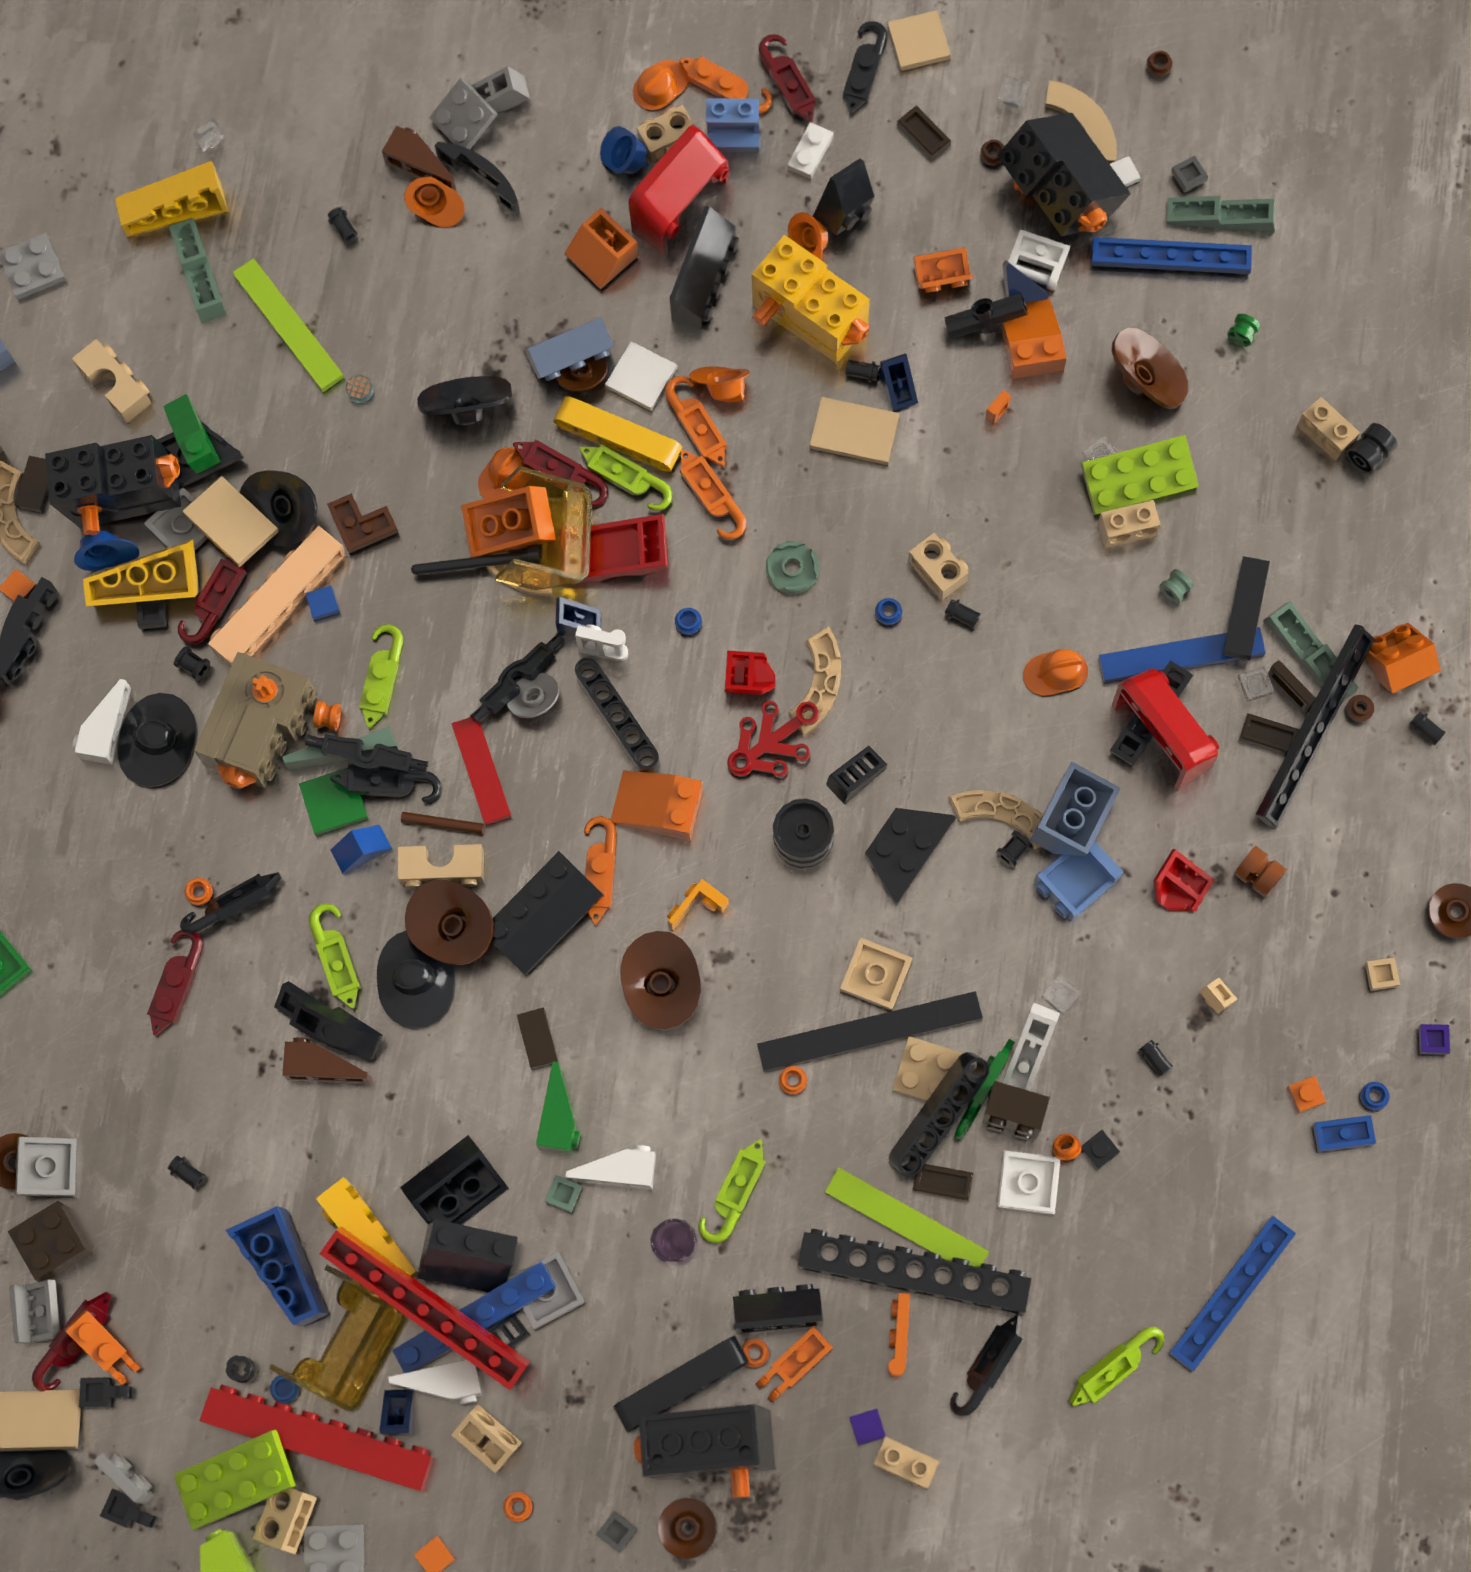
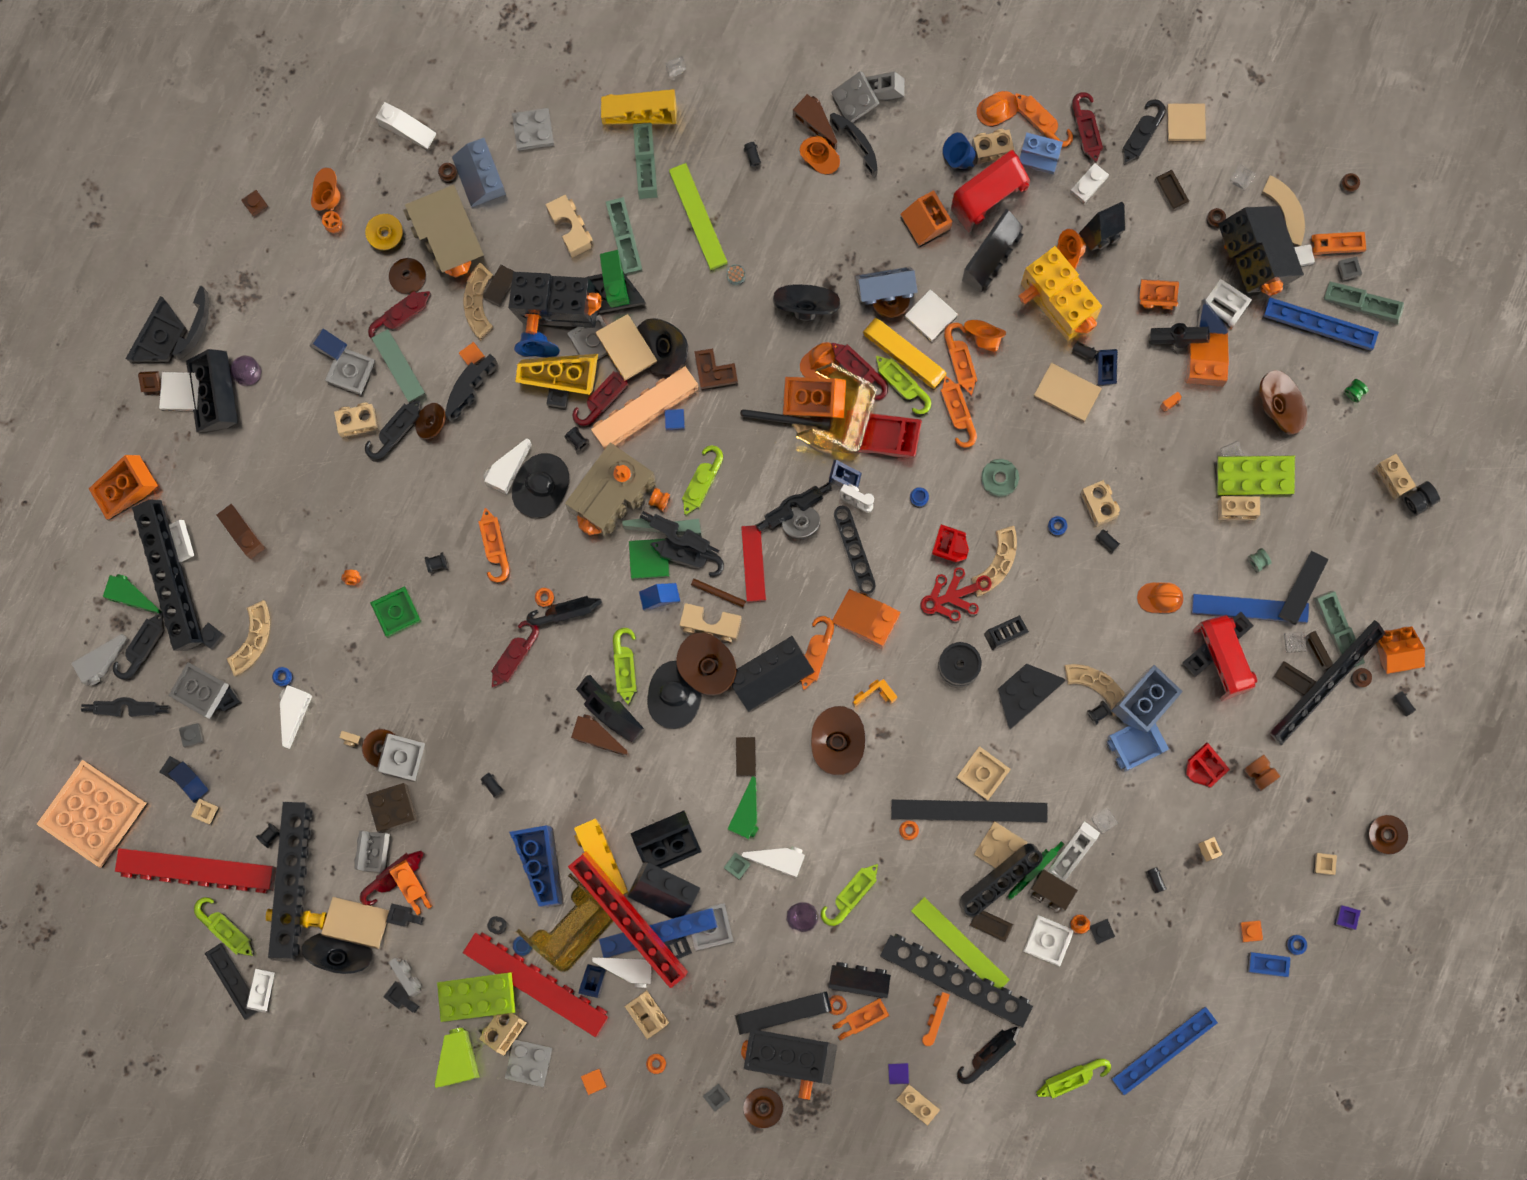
camera: 15 degrees right, 5 degrees up
none -> black bush [425,552,448,573]
none -> orange plate [478,508,509,582]
none -> sand green slope [606,197,642,274]
none -> orange plate [1311,232,1366,255]

